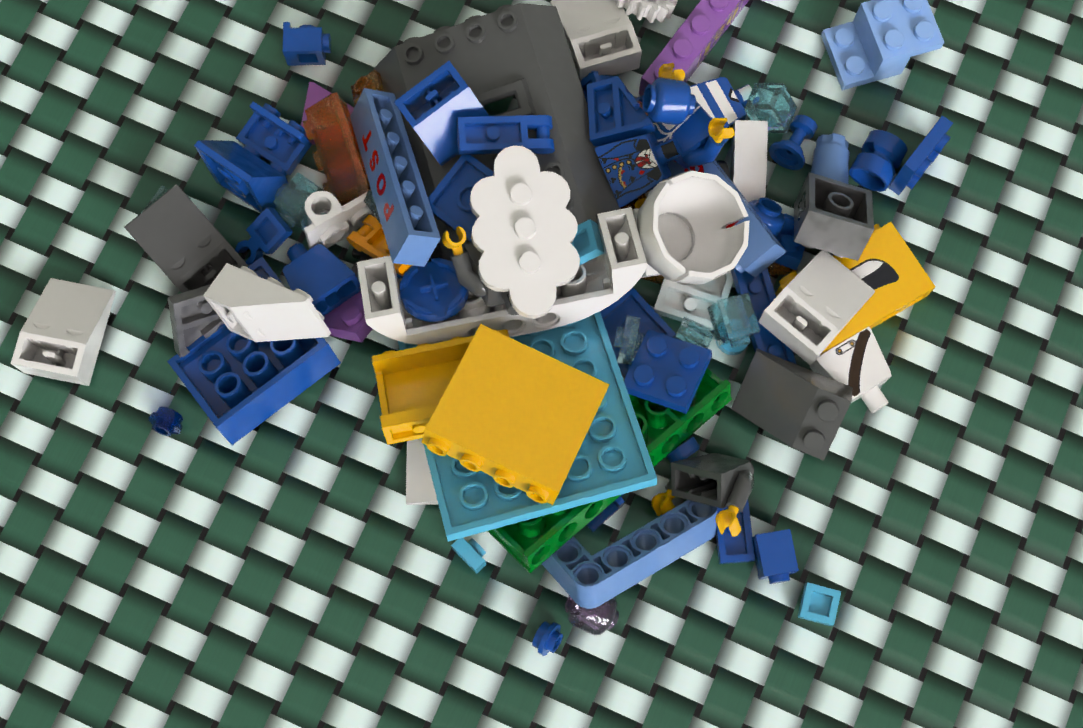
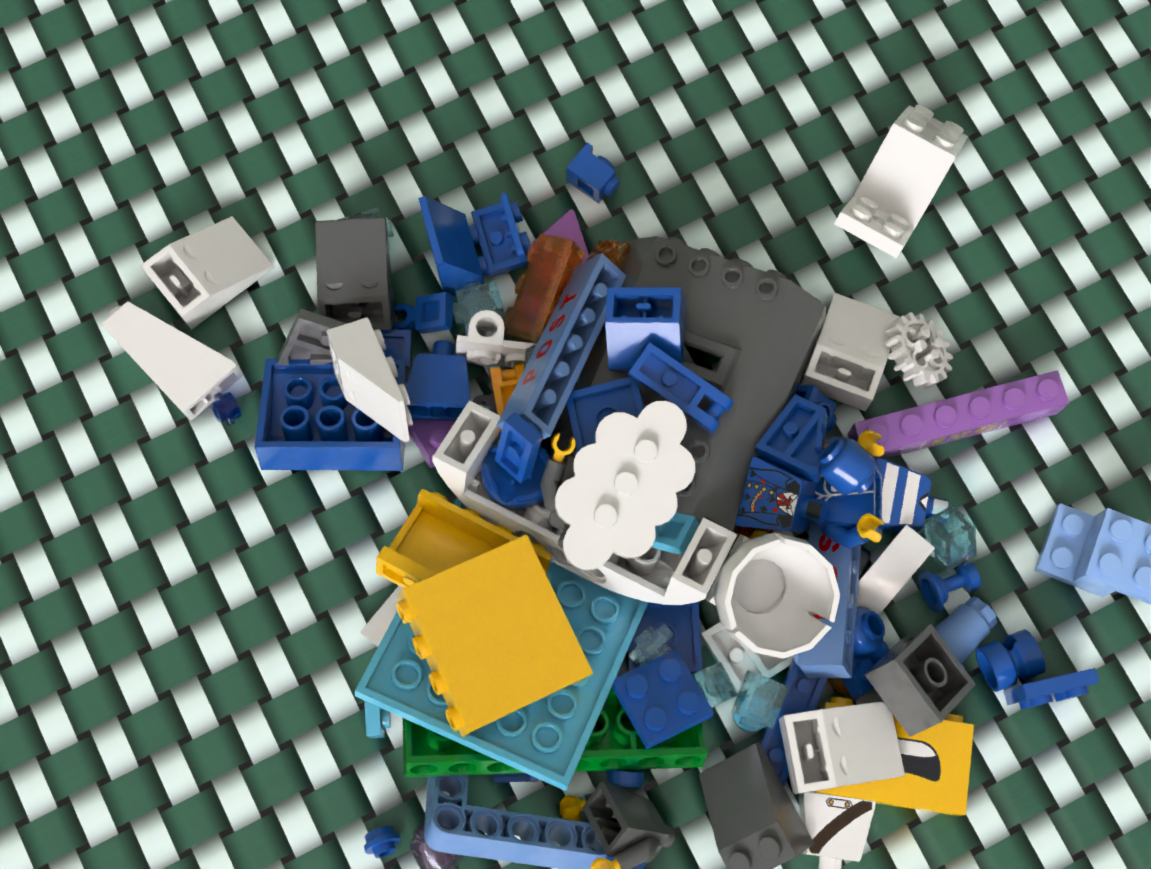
camera: 40 degrees right, 0 degrees up
none -> white slope [101,301,243,421]
none -> blue plate [494,412,543,484]

